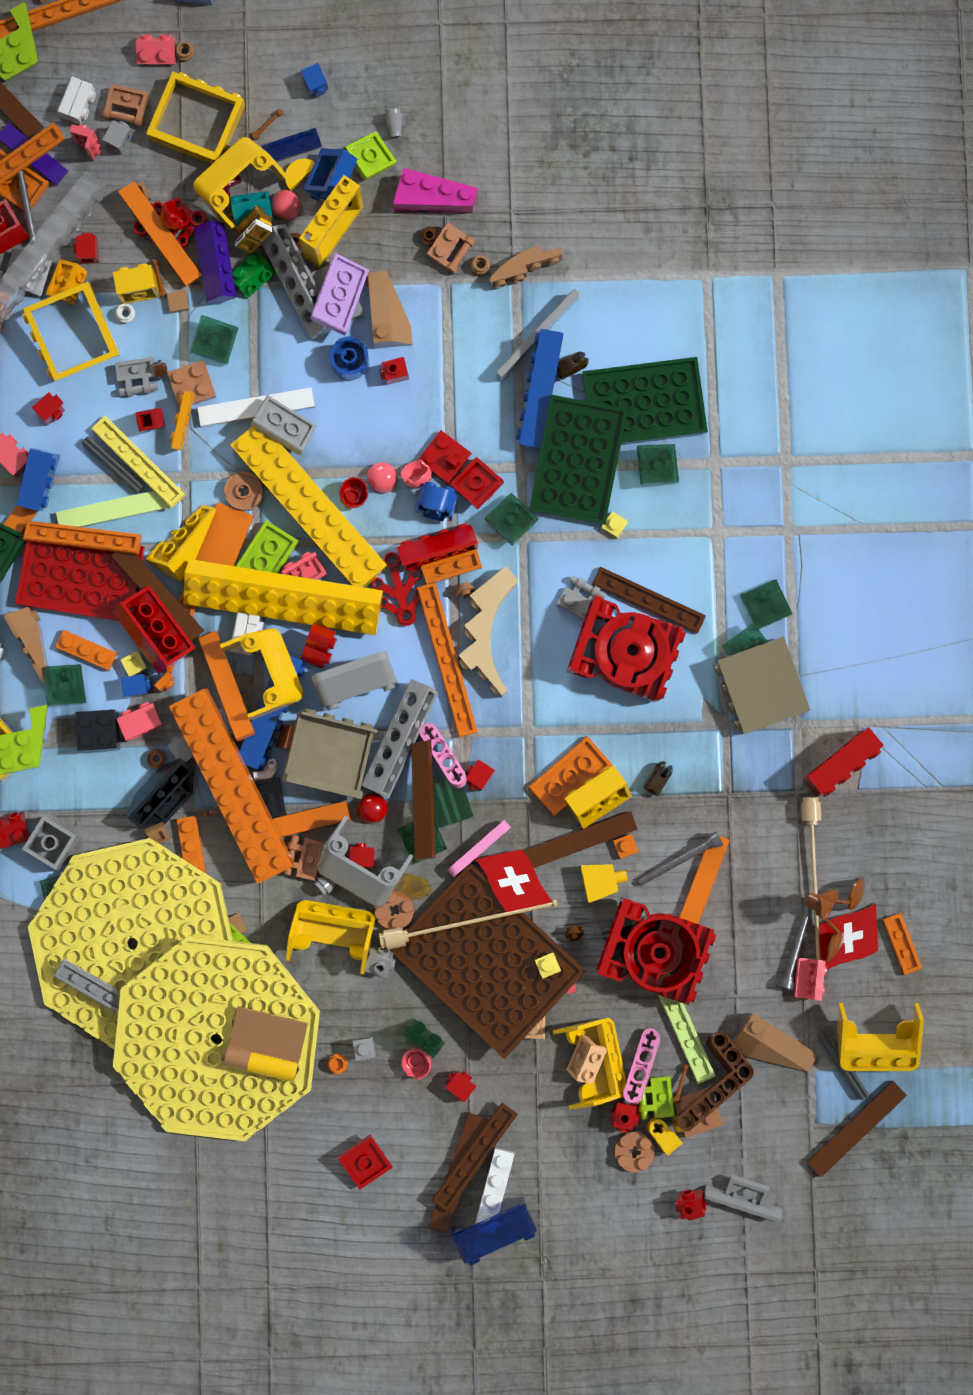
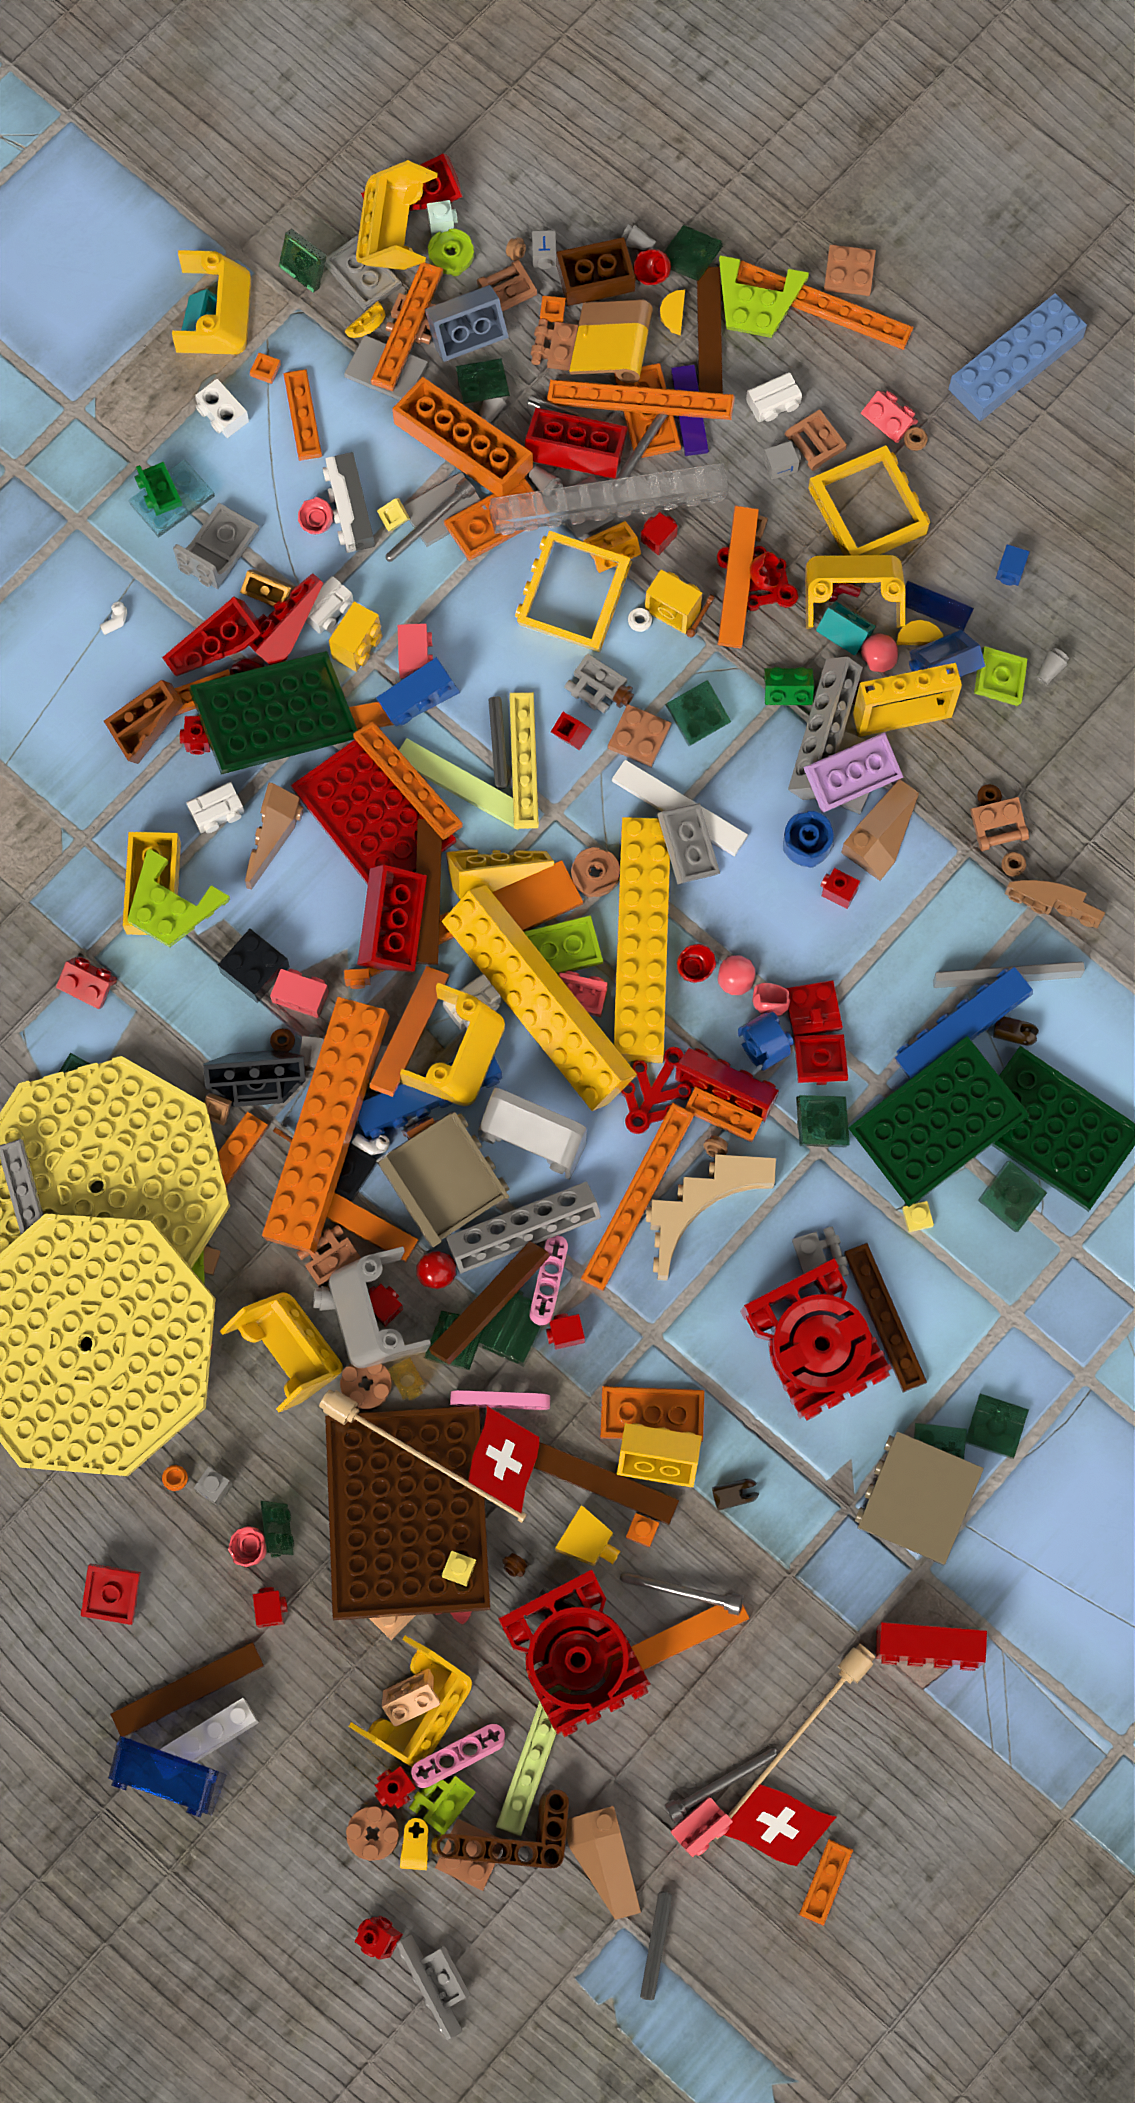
camera: 45 degrees right, 10 degrees down
light grey brick [22,815,80,870] -> none
red brick [32,392,65,425] -> none
clear green hinge [42,664,86,706] -> none
orange plate [56,629,118,671] -> none
coral bracket [69,124,101,161] -> none
blue brick [120,674,152,699] -> none
light yellow plate [121,651,148,676] -> none
medium nougat tile [167,290,189,313] -> none
light orange plate [170,391,195,450] -> none
dark purple brick [194,221,236,304] -> none
medium nougat door [220,1006,308,1083] -> none
pearl gold hips [235,205,272,254] -> none
dark orange hinge [252,109,283,140] -> none
red brick [301,623,337,669] -> none
light grey brick [365,945,396,977] -> none
dark pink wedge [393,168,478,213] -> none
reddish brown tile [431,1102,518,1212] -> none
dark orange hinge [673,1064,689,1104] -> none
dark orange plant [806,878,865,963] -> none
reddish brown tile [807,1080,907,1177] -> none
yellow windscreen [837,1003,924,1071] -> none

